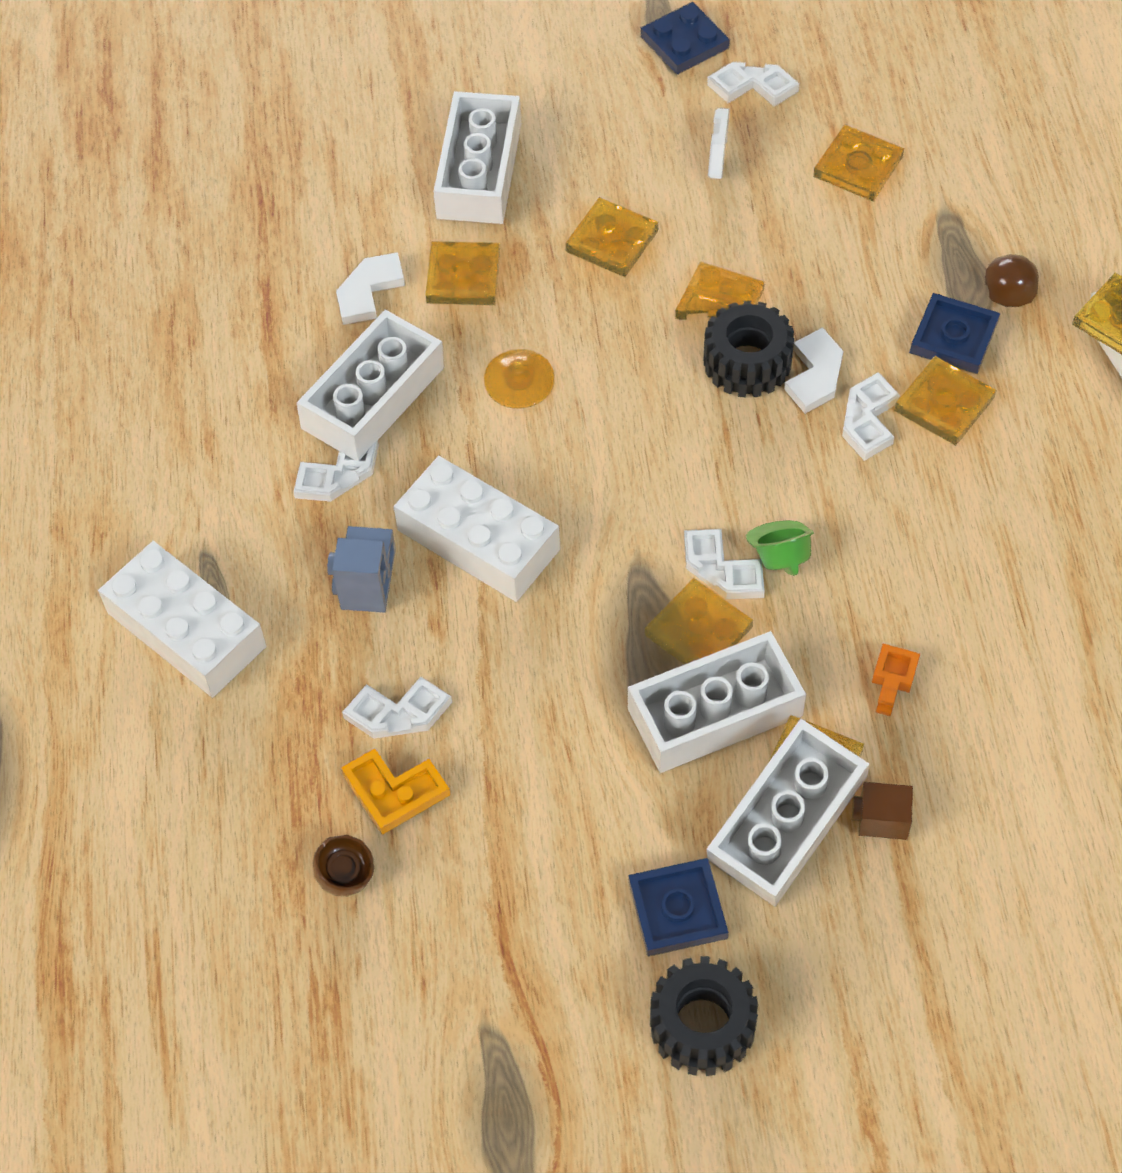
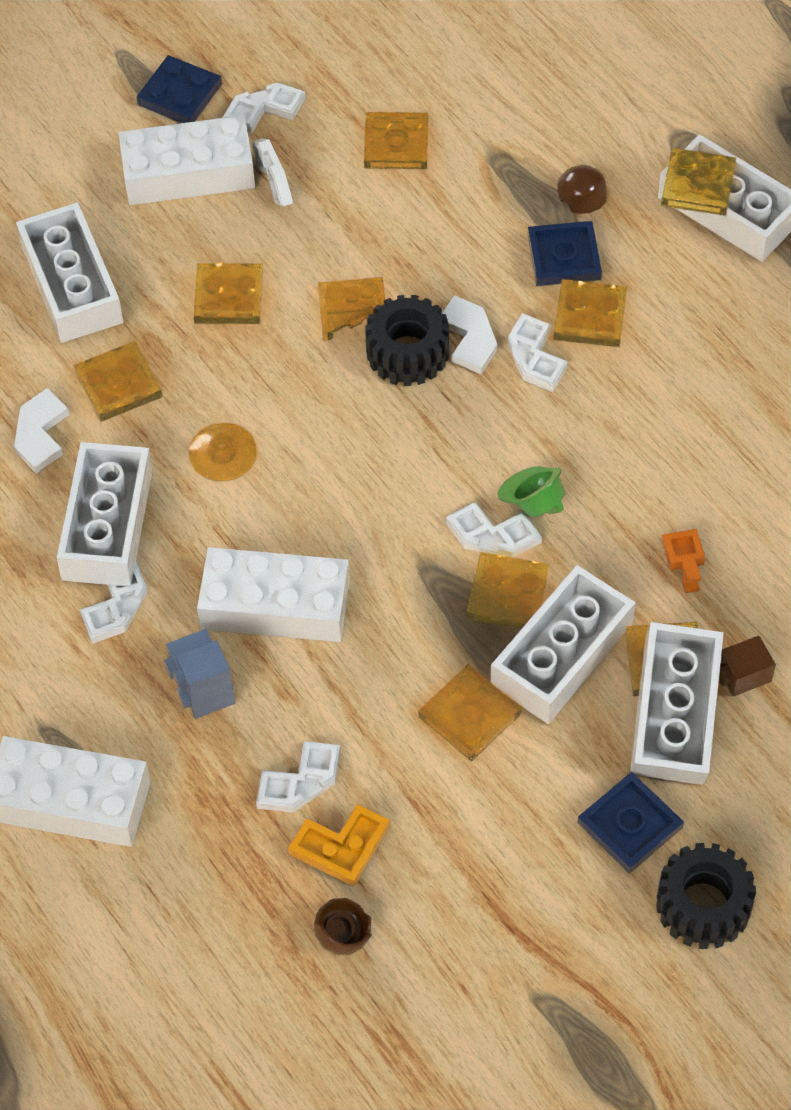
camera: 30 degrees left, 0 degrees up
none -> white brick [118,115,255,205]
none -> clear yellow plate [418,664,521,762]

